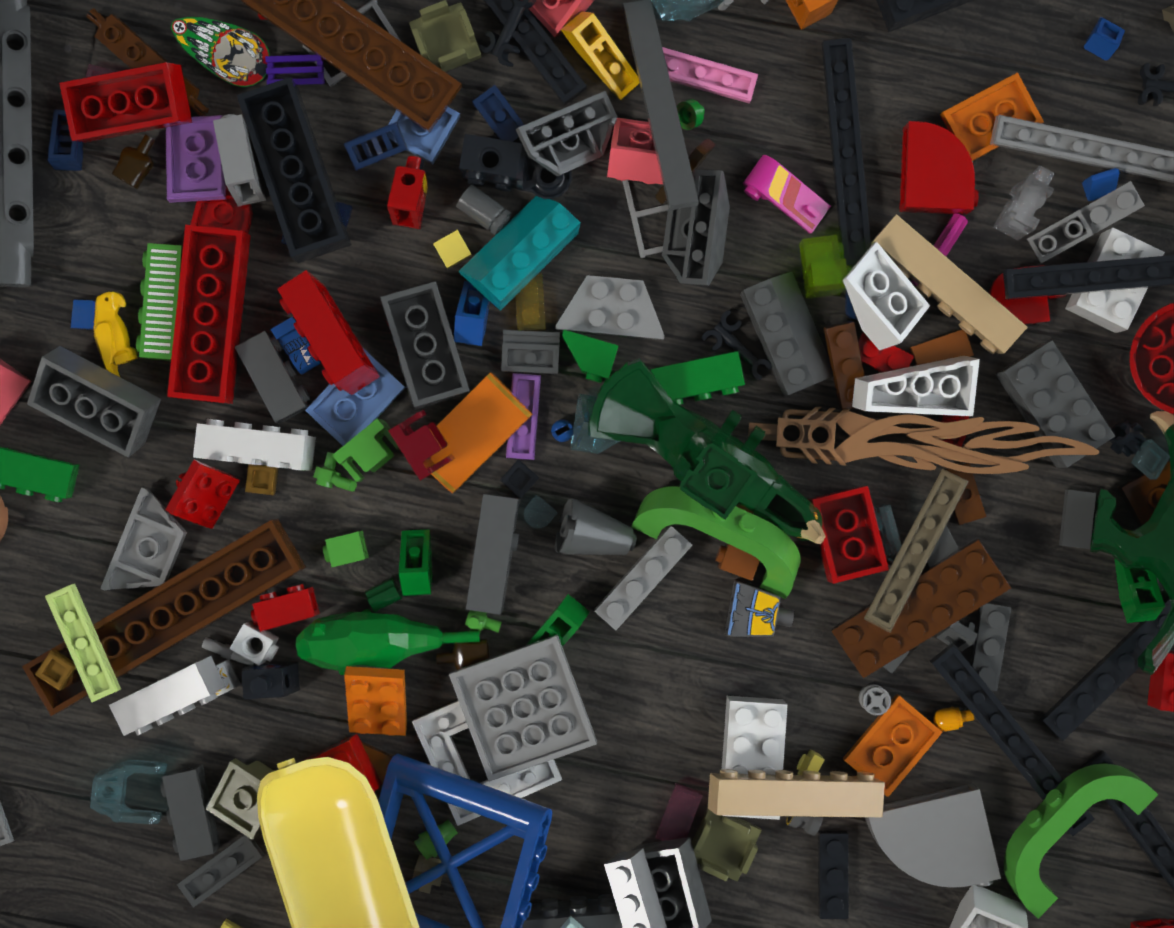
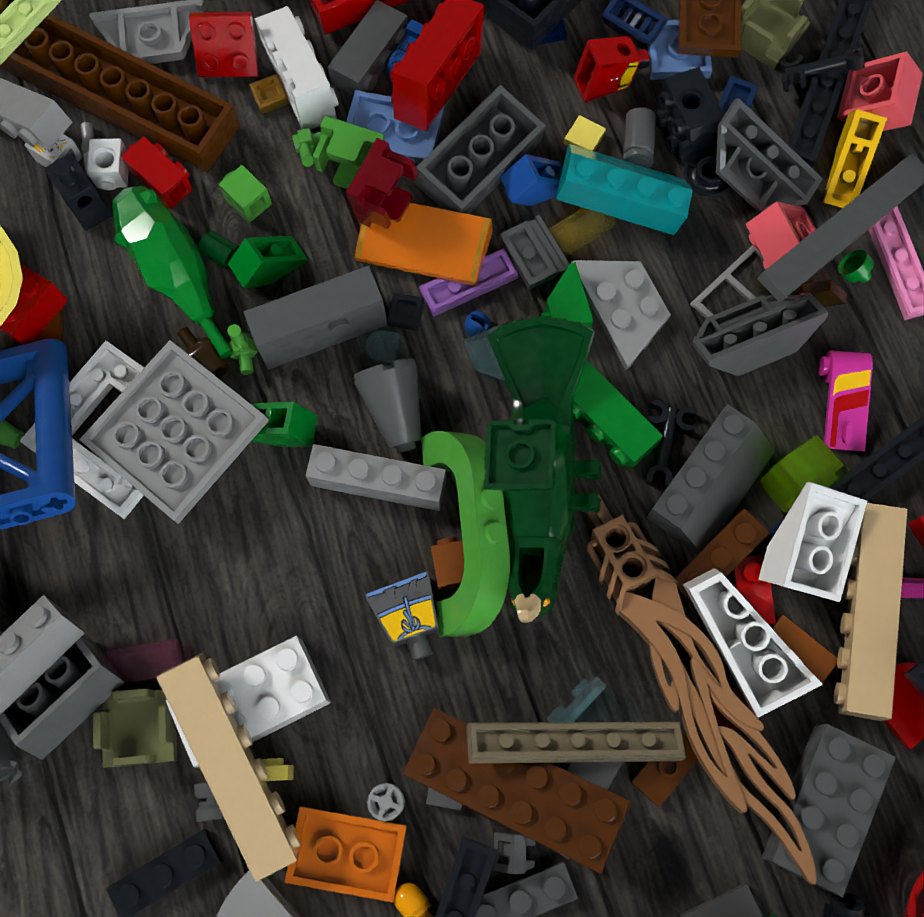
camera: 65 degrees right, 15 degrees down
orange plate [344,666,407,736] -> none
red brick [808,486,889,584] -> none

